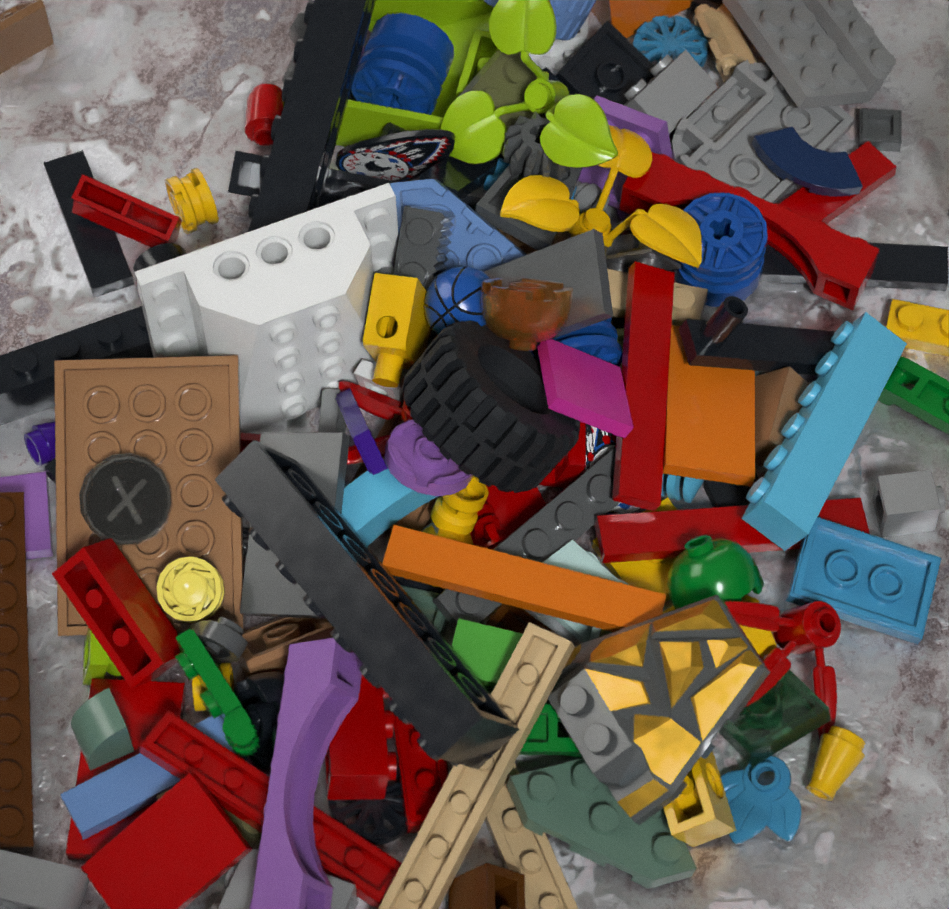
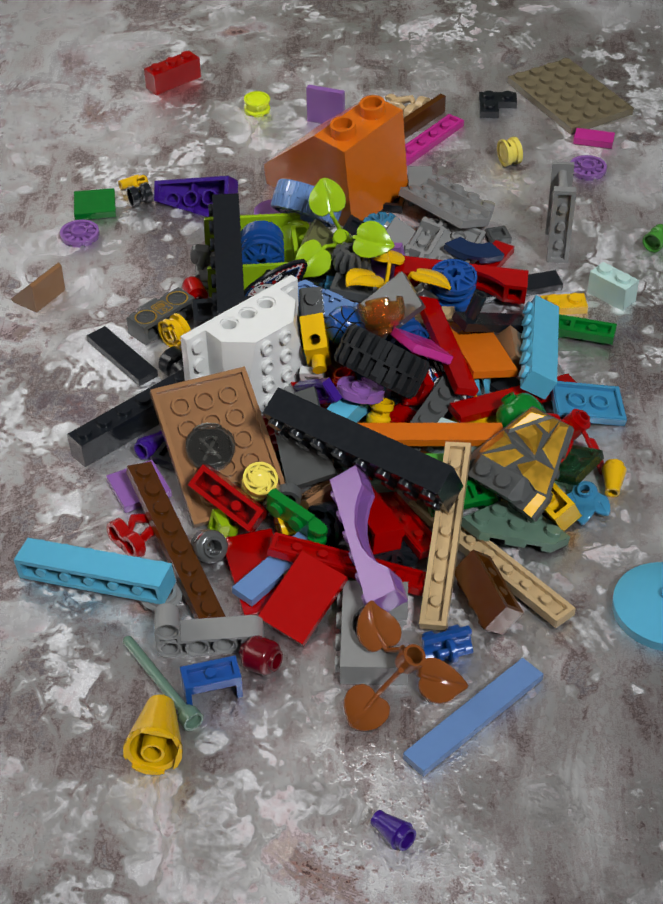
camera: 20 degrees left, 15 degrees down
red piece [71,174,182,247] -> none
sand green brick [71,688,134,771] -> none
tan hinge [693,4,757,83] -> none
light grey brick [872,470,945,537] -> none
none -> dark grey piece [127,287,195,345]
none -> dark grey head [191,529,228,564]

